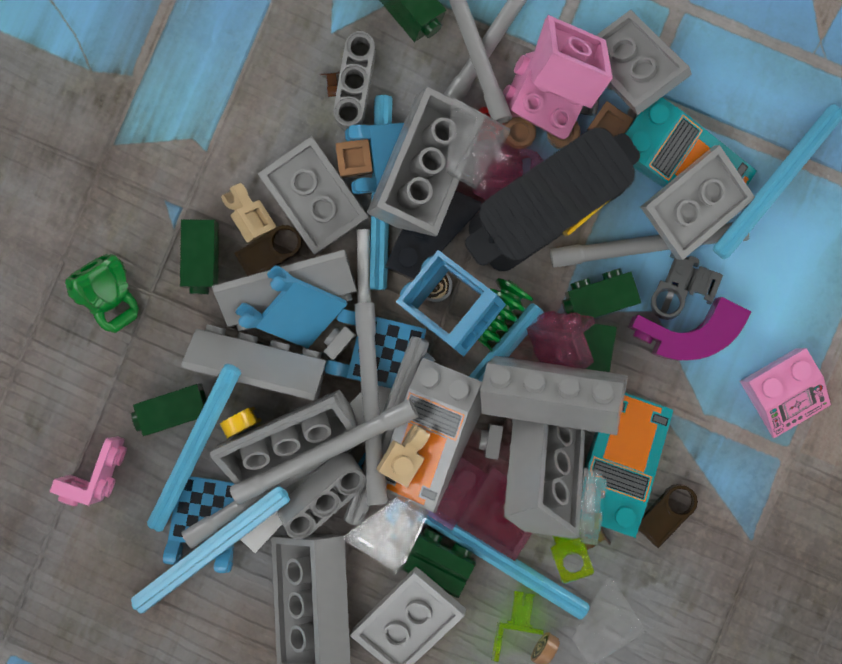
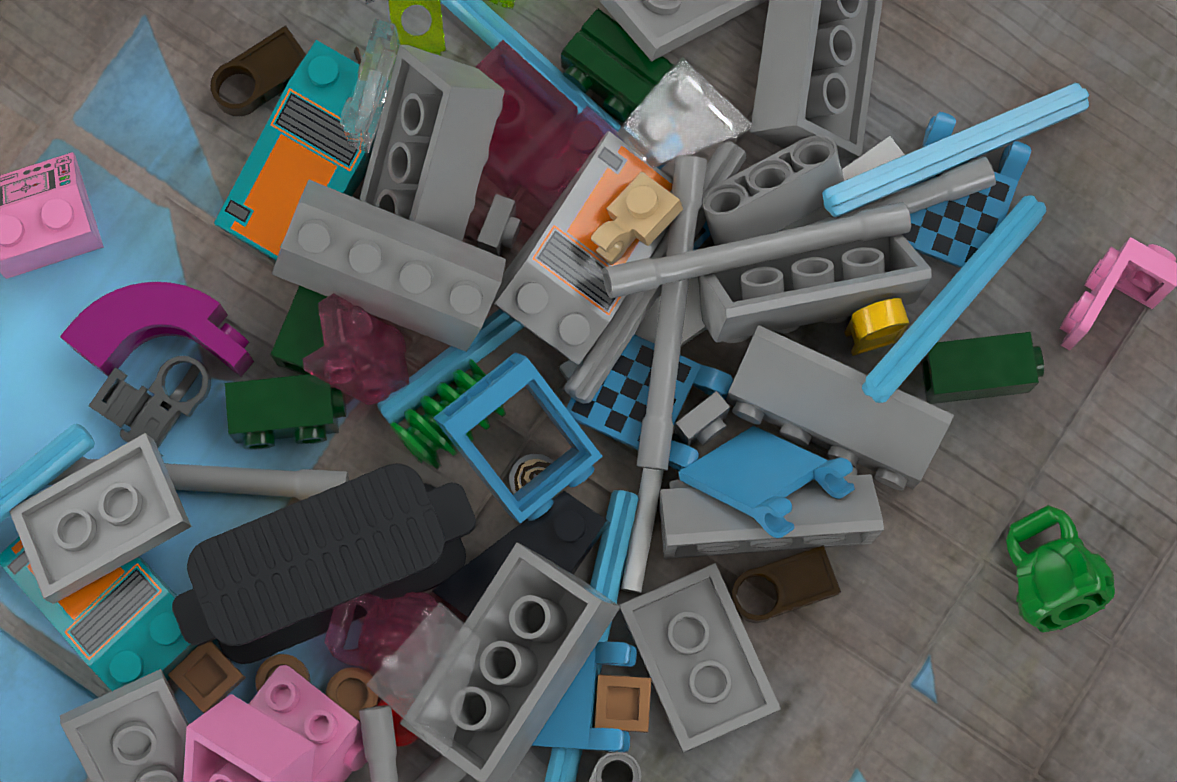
camera: 165 degrees left, 10 degrees down
dark green brick [180,219,219,295] -> none
tan plate [221,183,277,243] -> none

